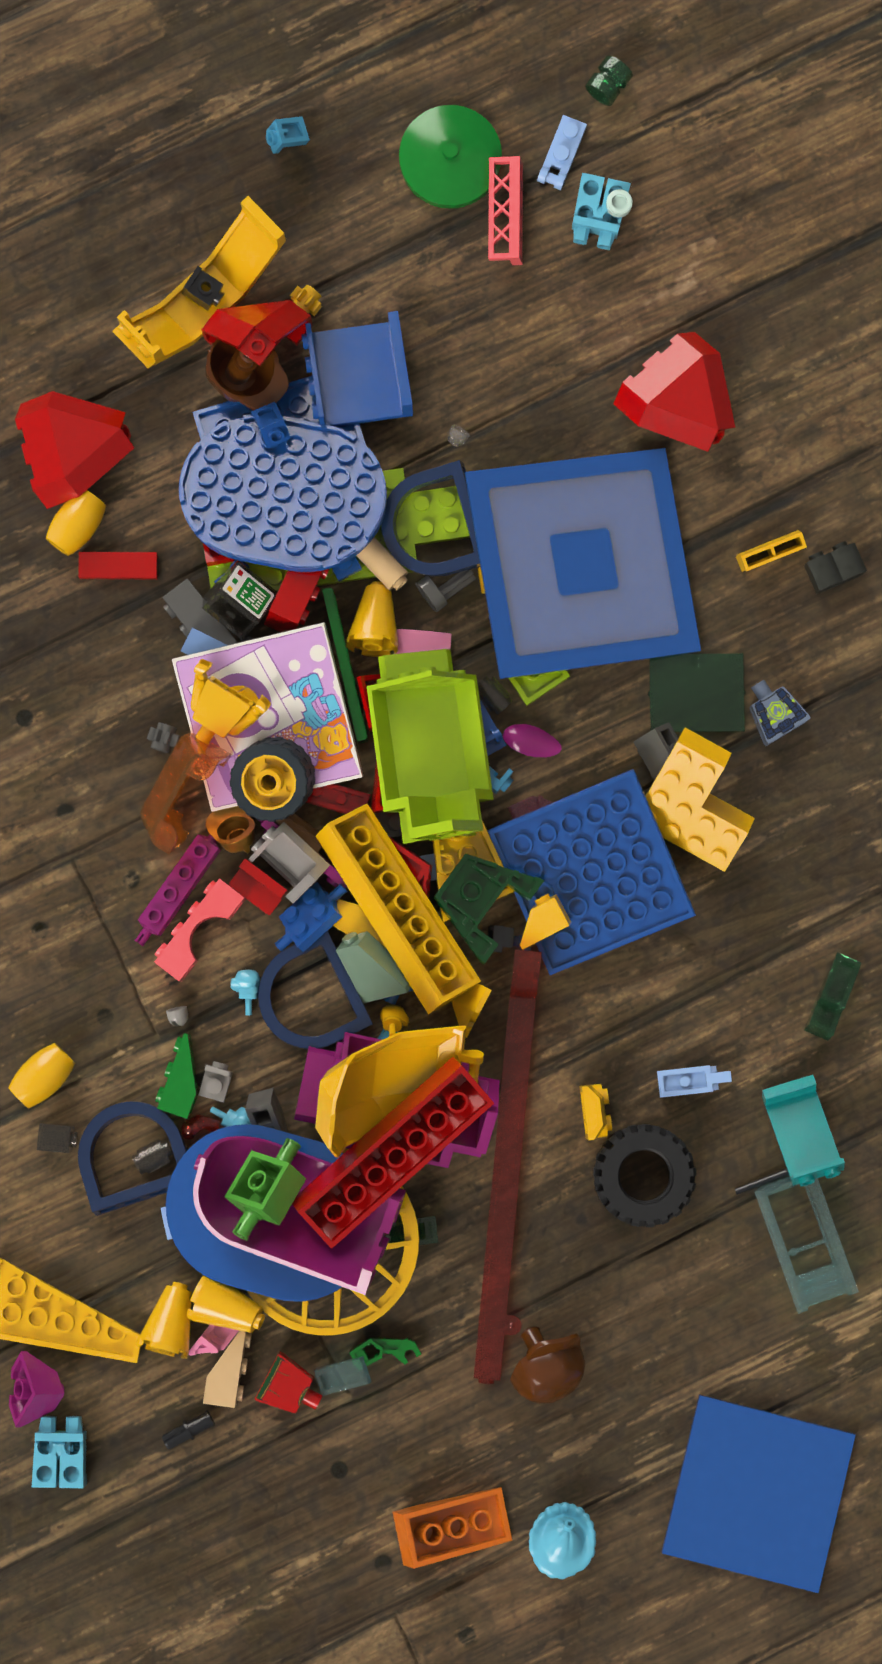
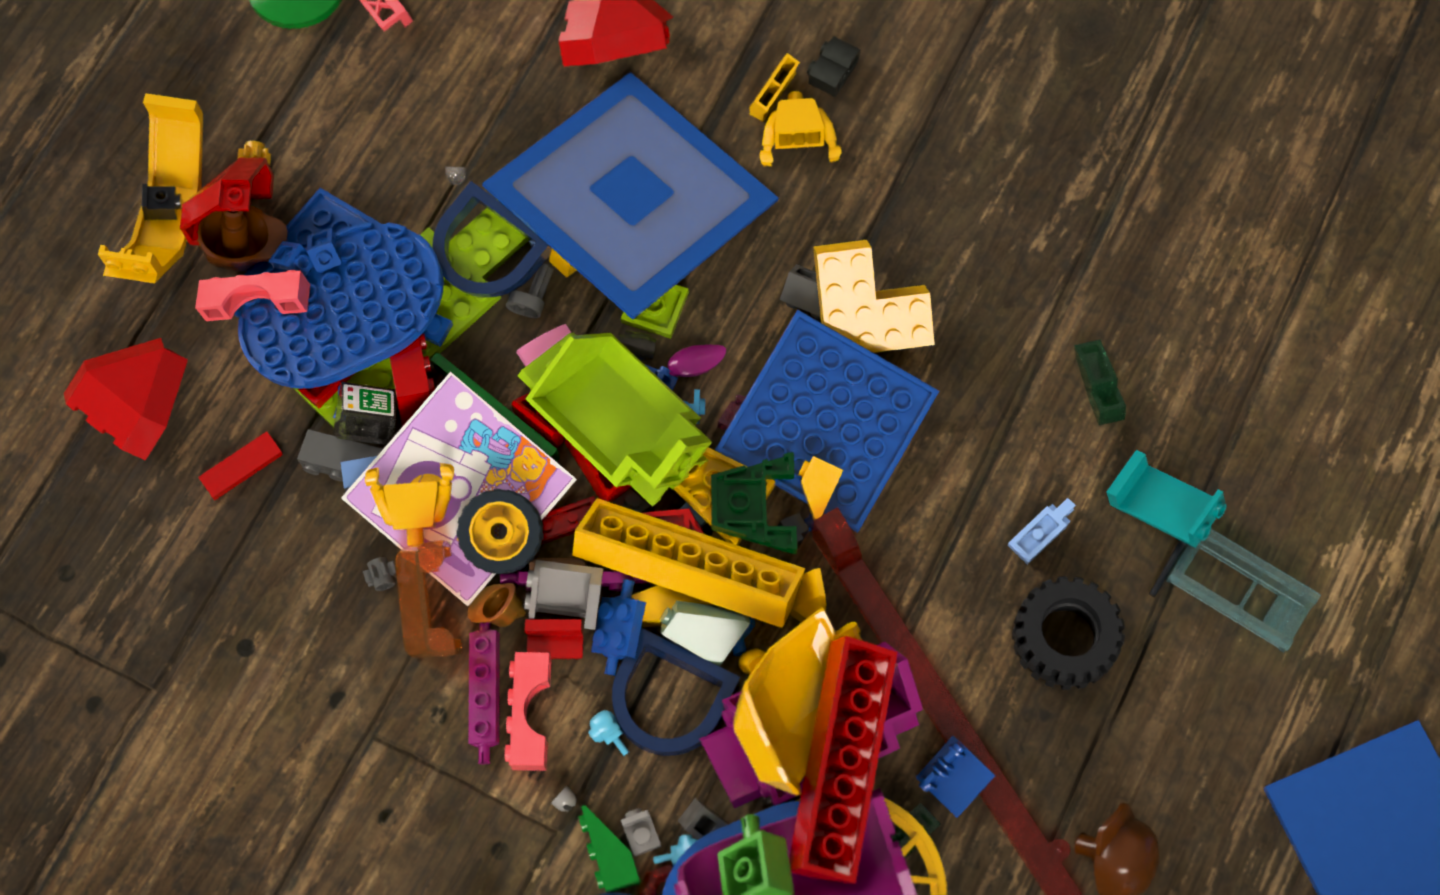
camera: 35 degrees left, 15 degrees down
yellow piece [45,490,106,556] -> none
dark azure bracket [266,116,310,154] -> none
blue panel [302,311,413,426] -> none
yellow cone [346,581,399,657] -> none
tan brick [356,537,408,590] -> none
yellow slope [579,1084,612,1140] -> none
clear green piece [648,653,746,732] -> none
torso [749,680,811,747] -> none
none -> coral arch [195,270,310,321]
none -> blue bracket [306,227,341,272]
none -> yellow torso [760,91,841,166]
none -> blue hinge [916,735,996,818]

